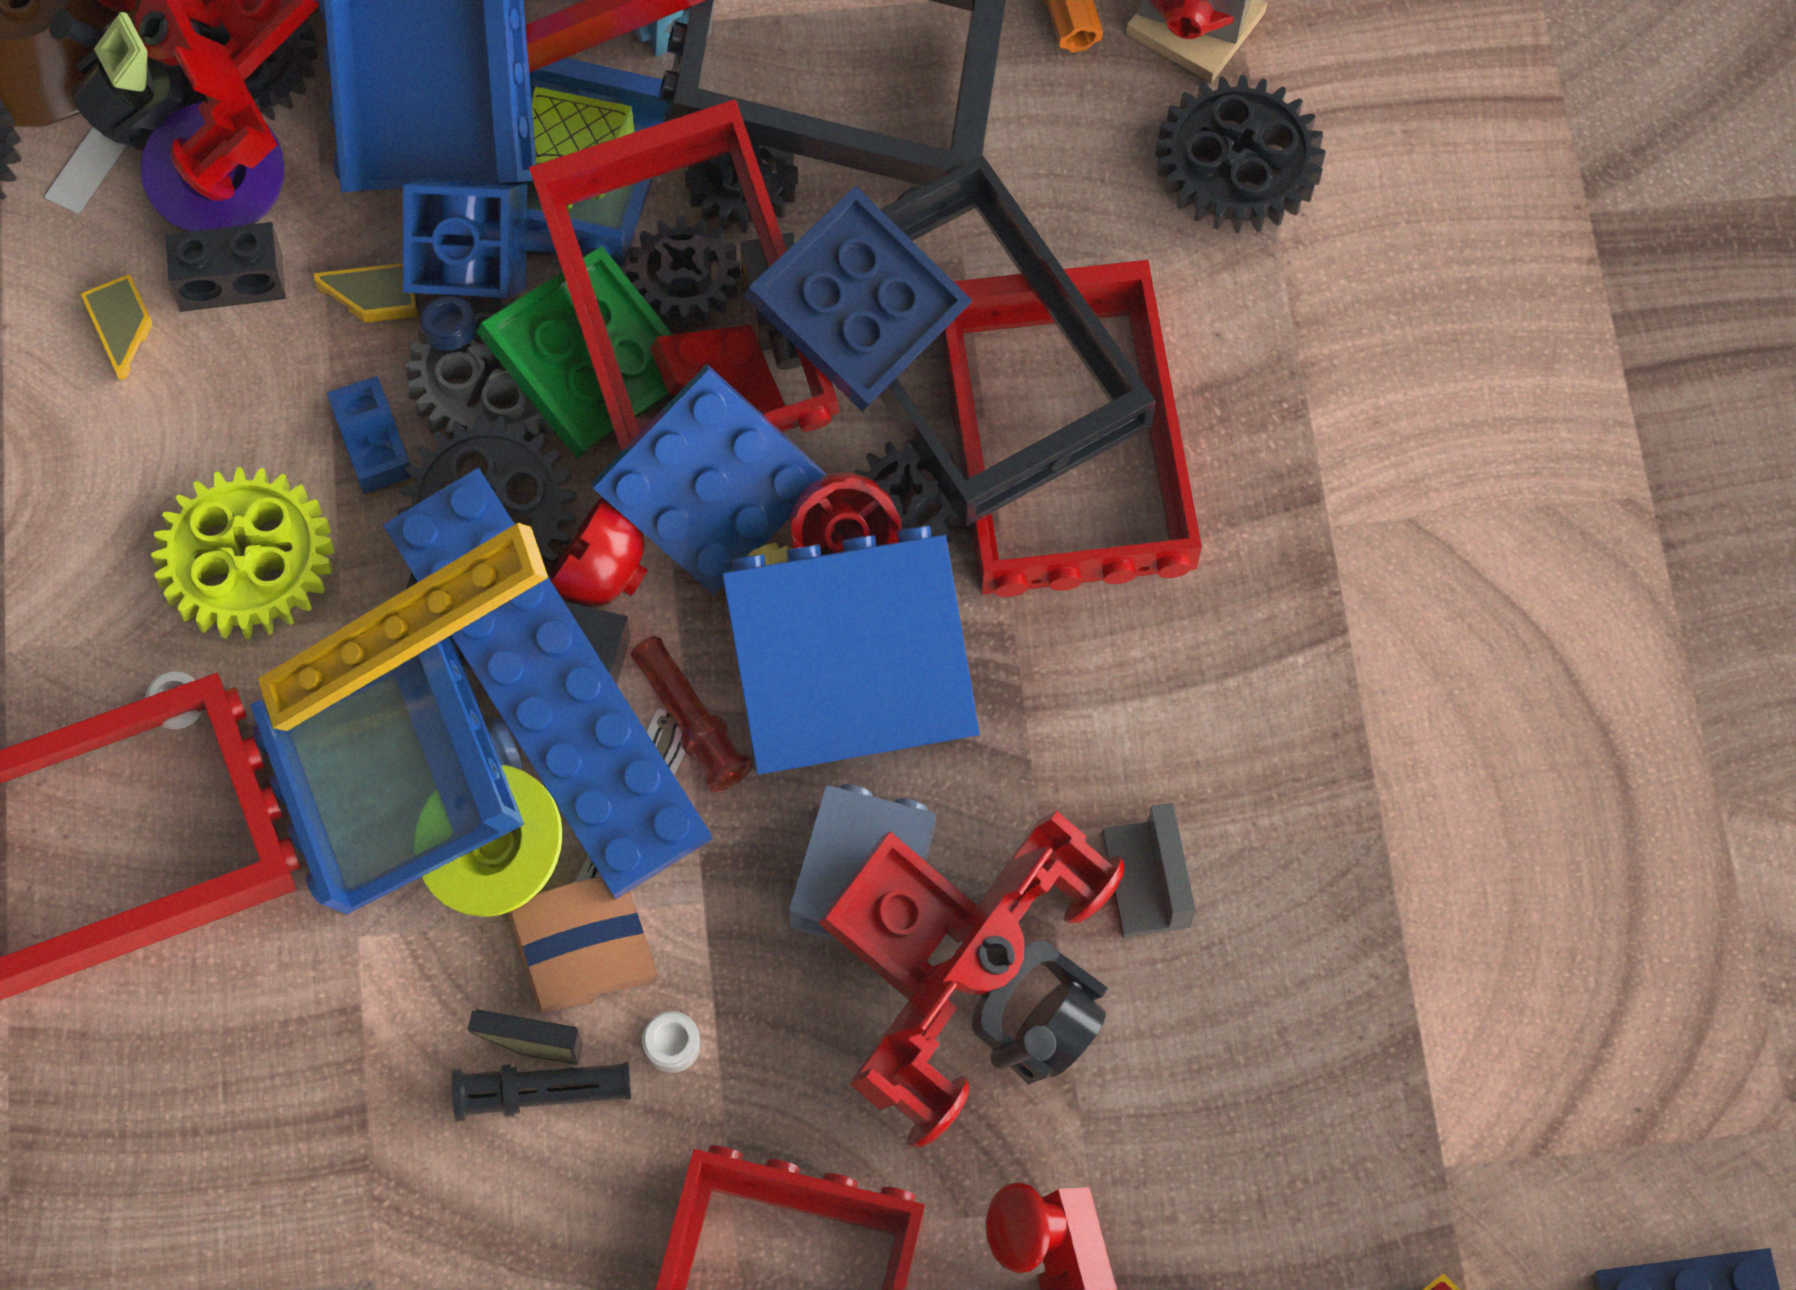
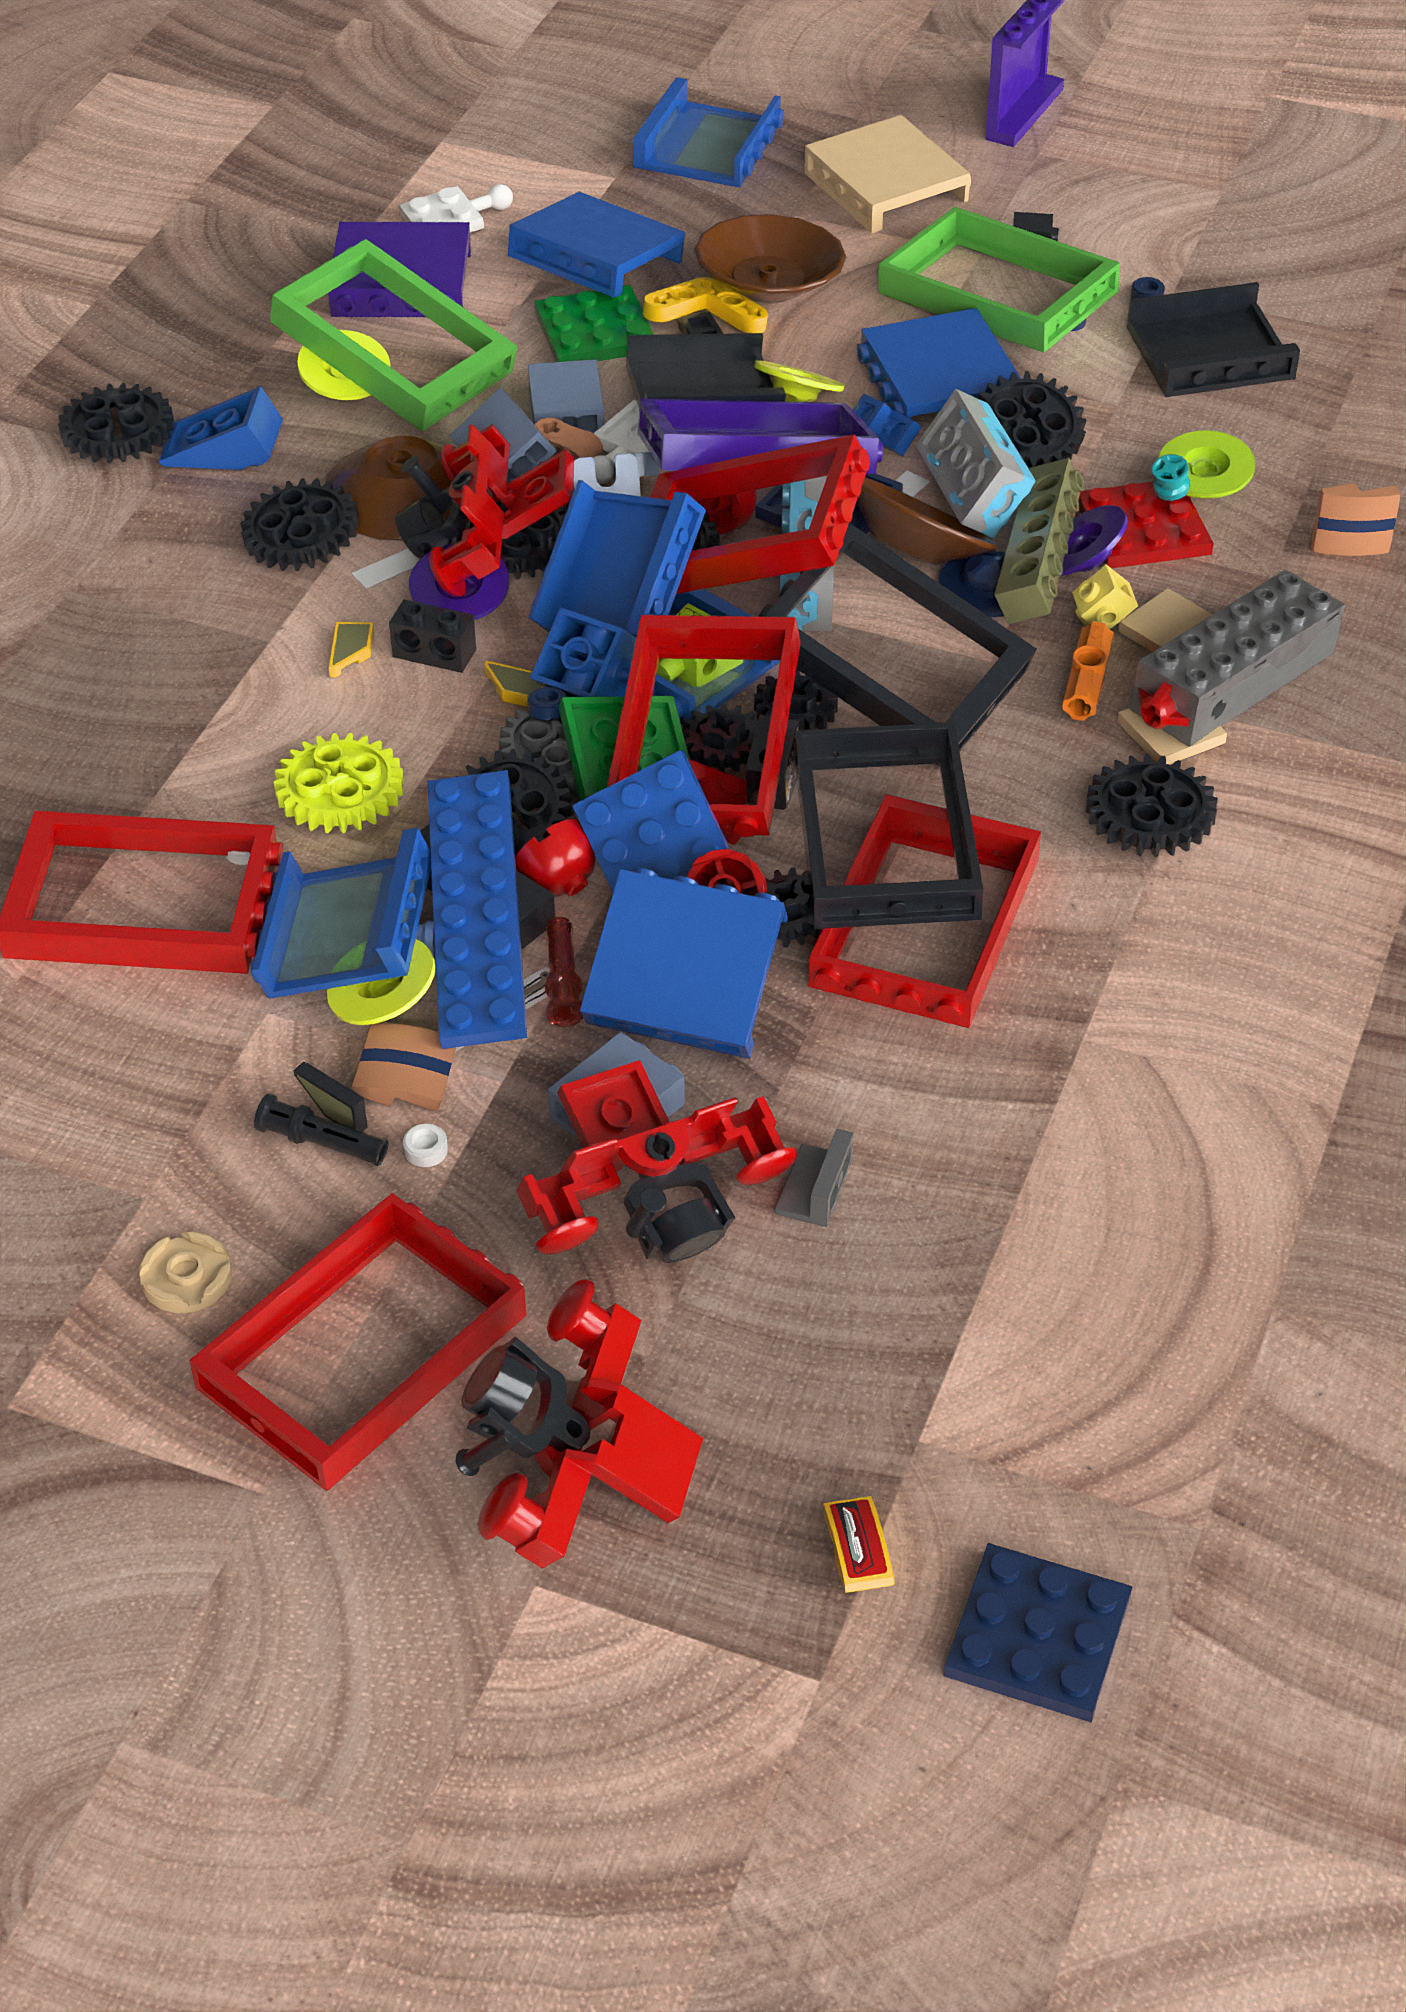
camera: 30 degrees right, 20 degrees down
yellowish green slope [94,12,147,92] -> none
yellow plate [258,523,548,731] -> none
blue slope [327,376,412,494] -> none
dark blue plate [743,185,972,412] -> none

